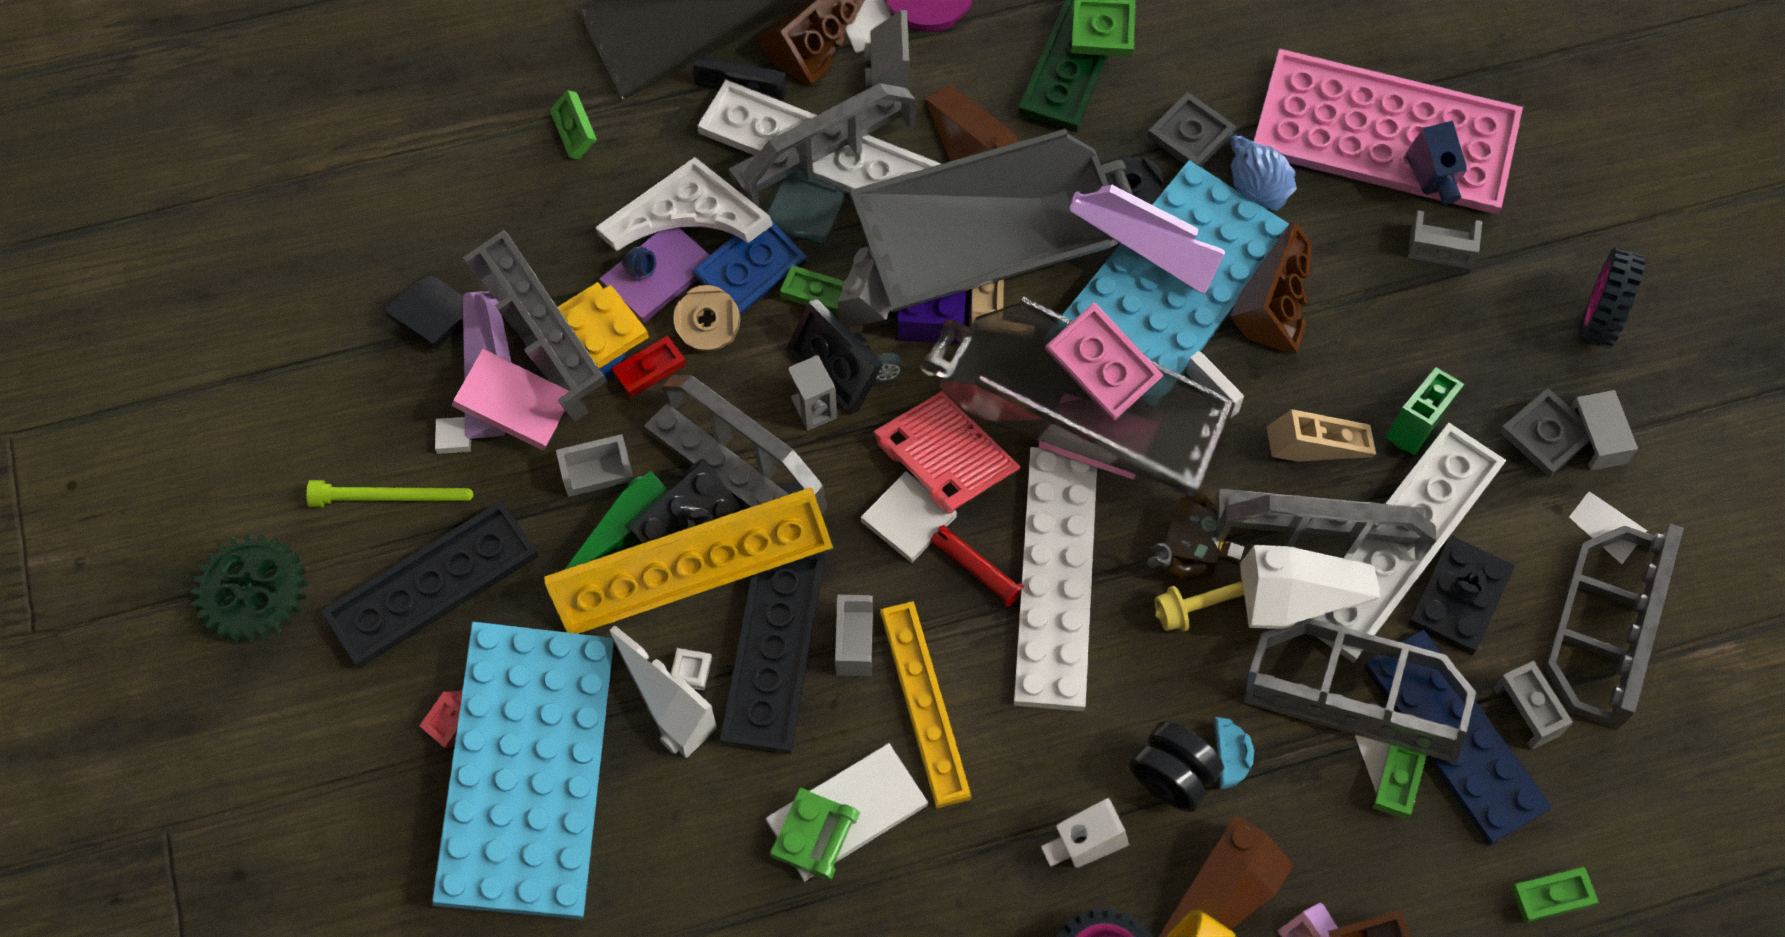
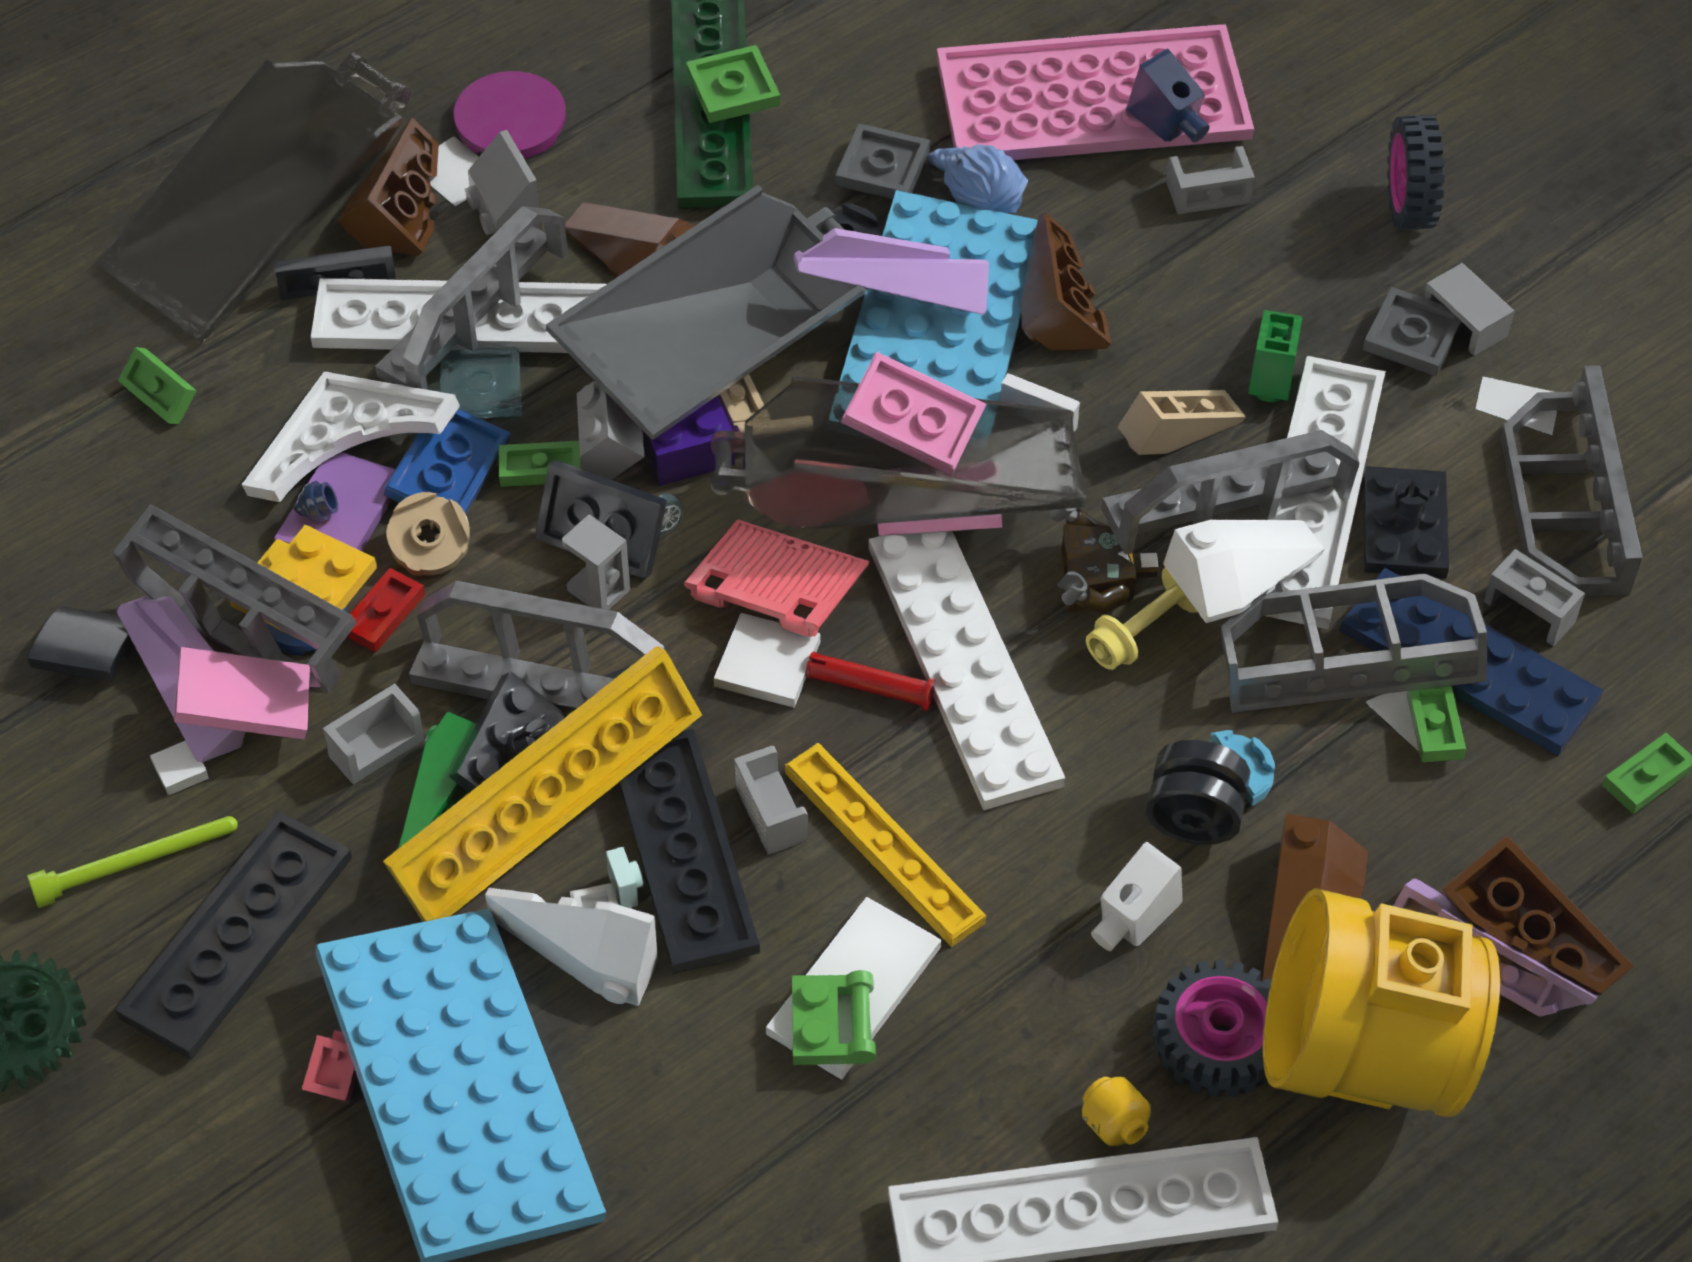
camera: 25 degrees left, 10 degrees down
none -> light aqua plate [606,847,643,908]

